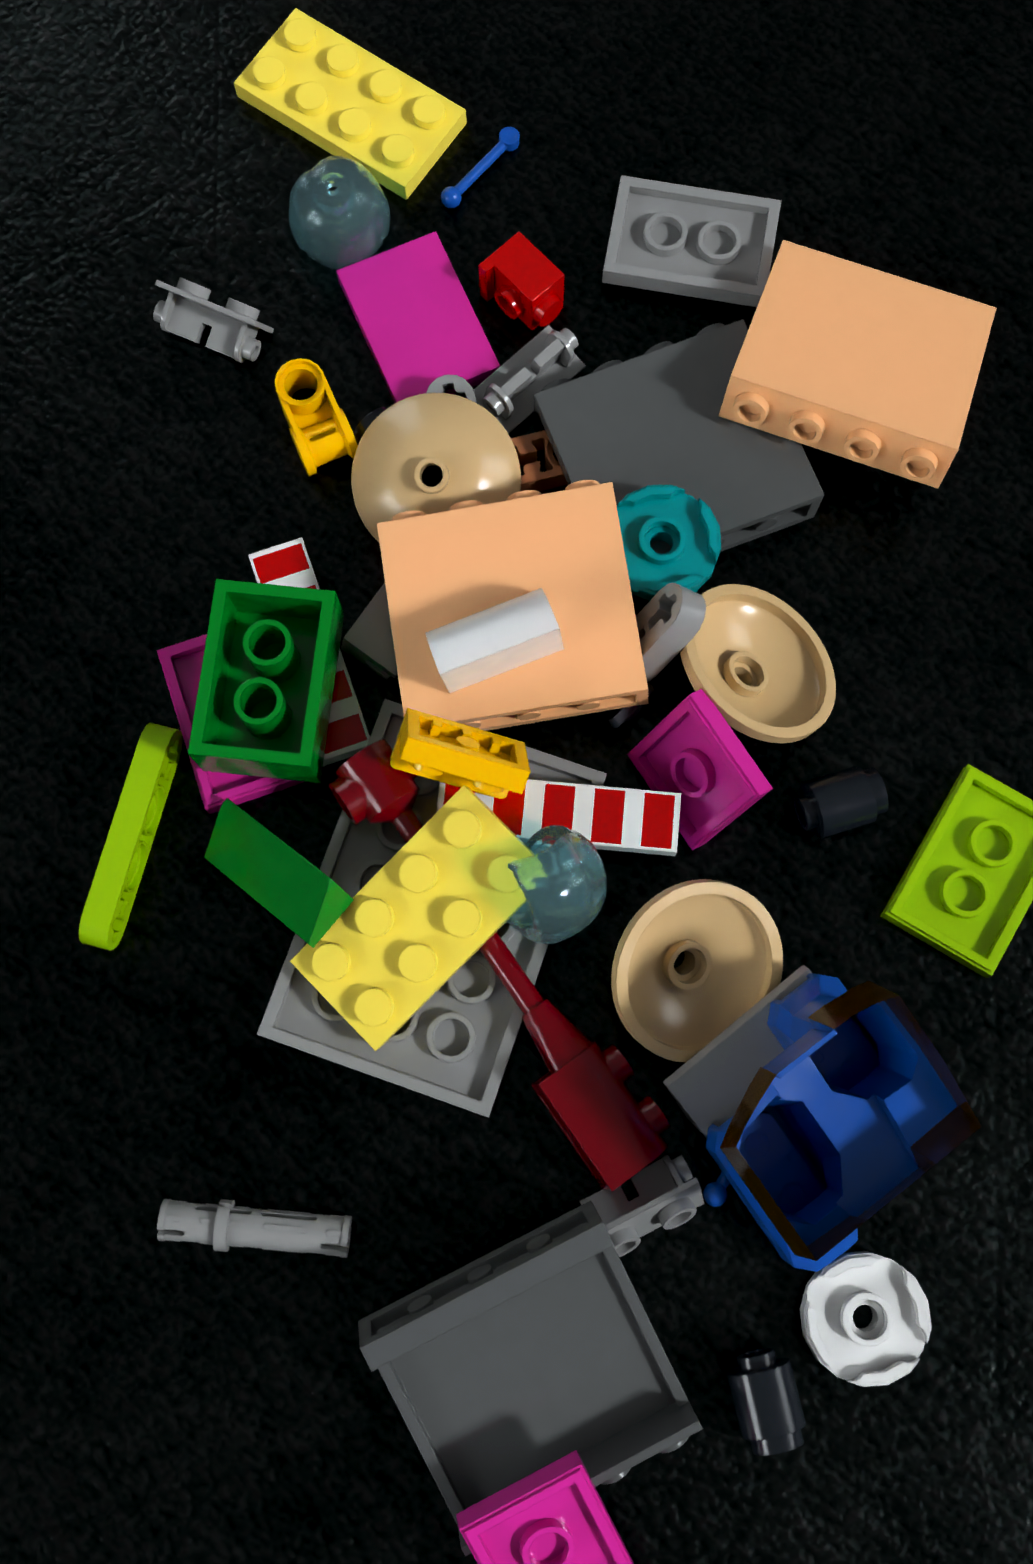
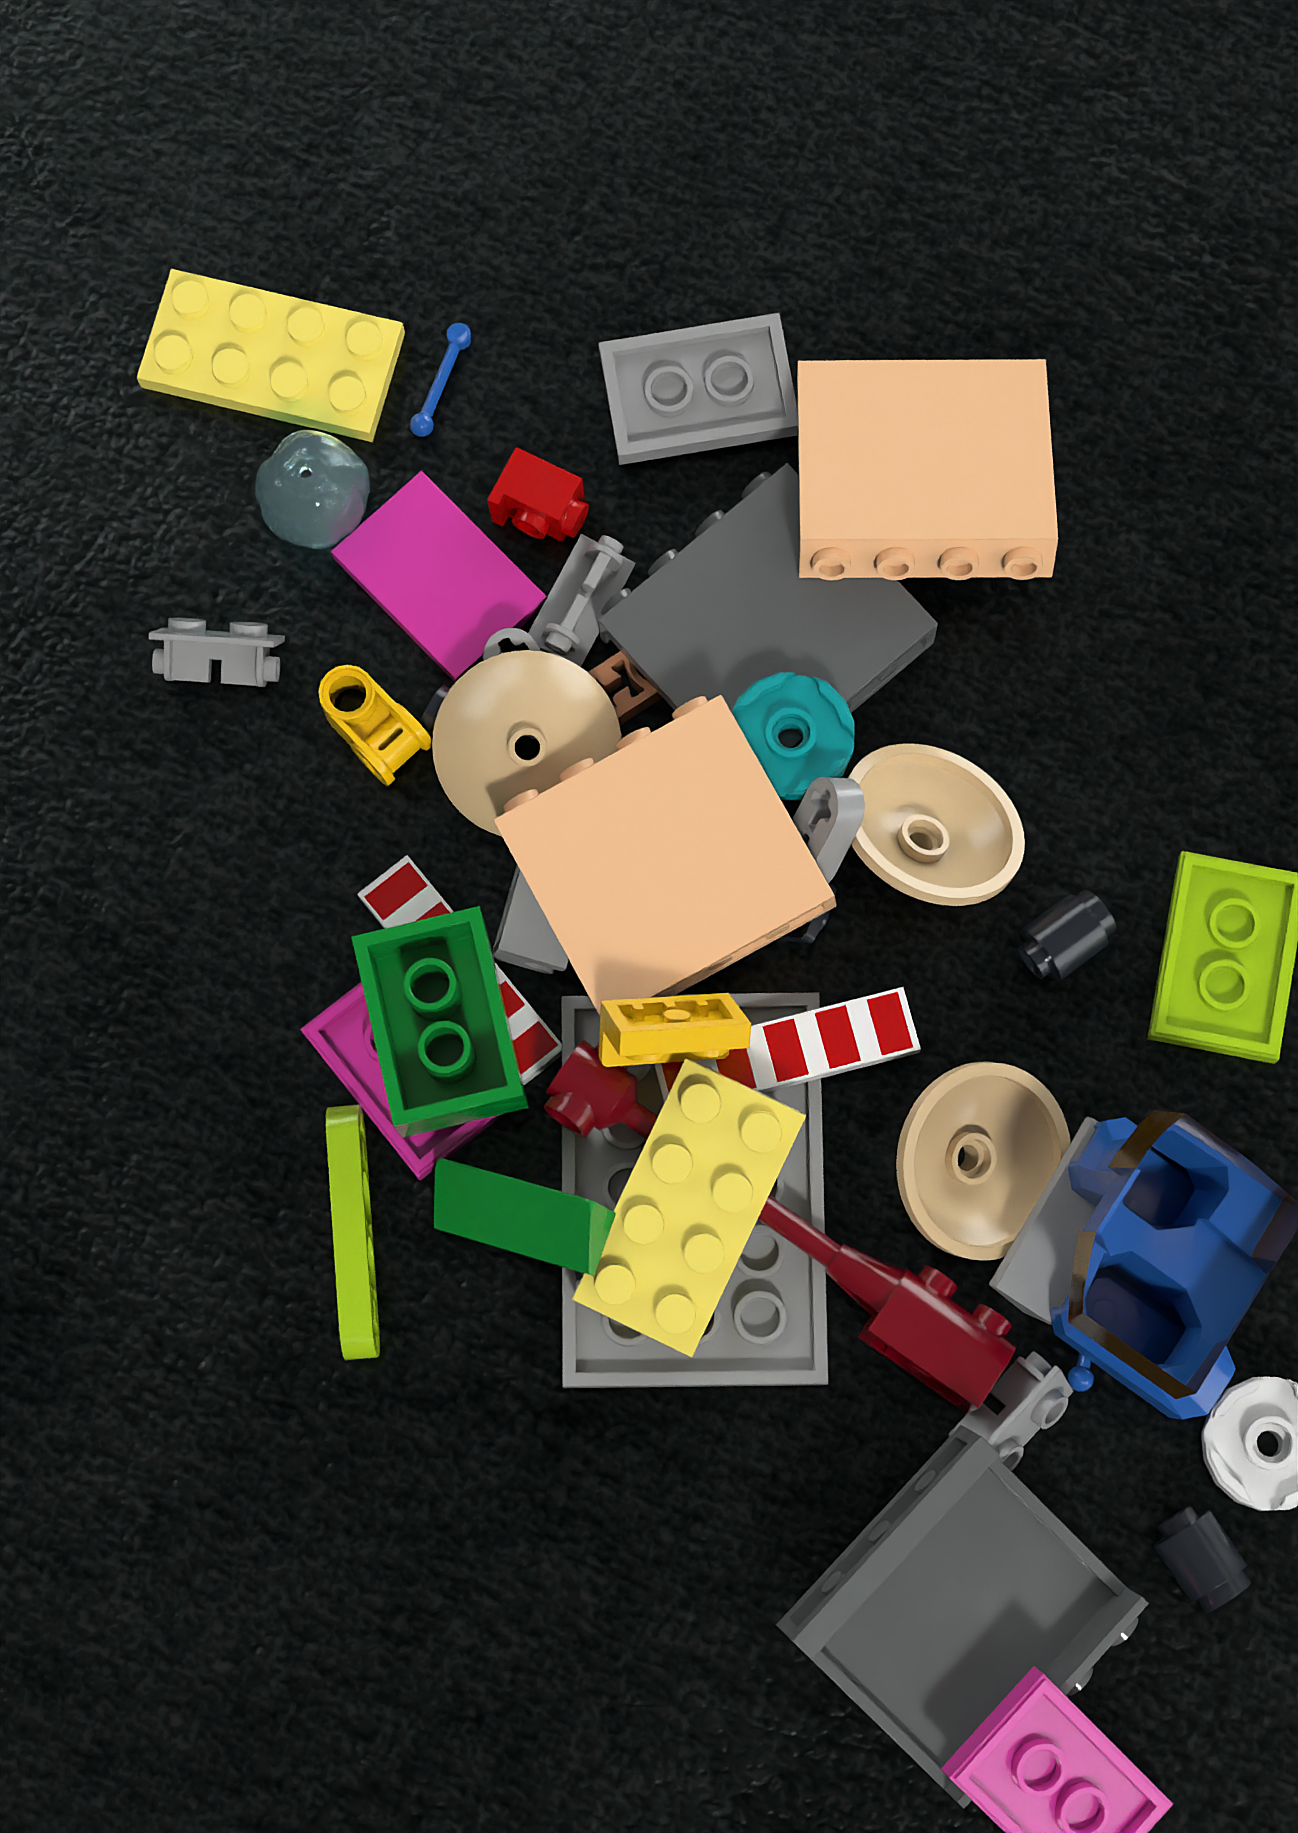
camera: 15 degrees left, 0 degrees up
light grey pin [157,1199,352,1258] -> none
white brick [426,588,564,693] -> none
clear light blue piece [506,825,607,944] -> none
dark pink tile [627,689,773,851] -> none

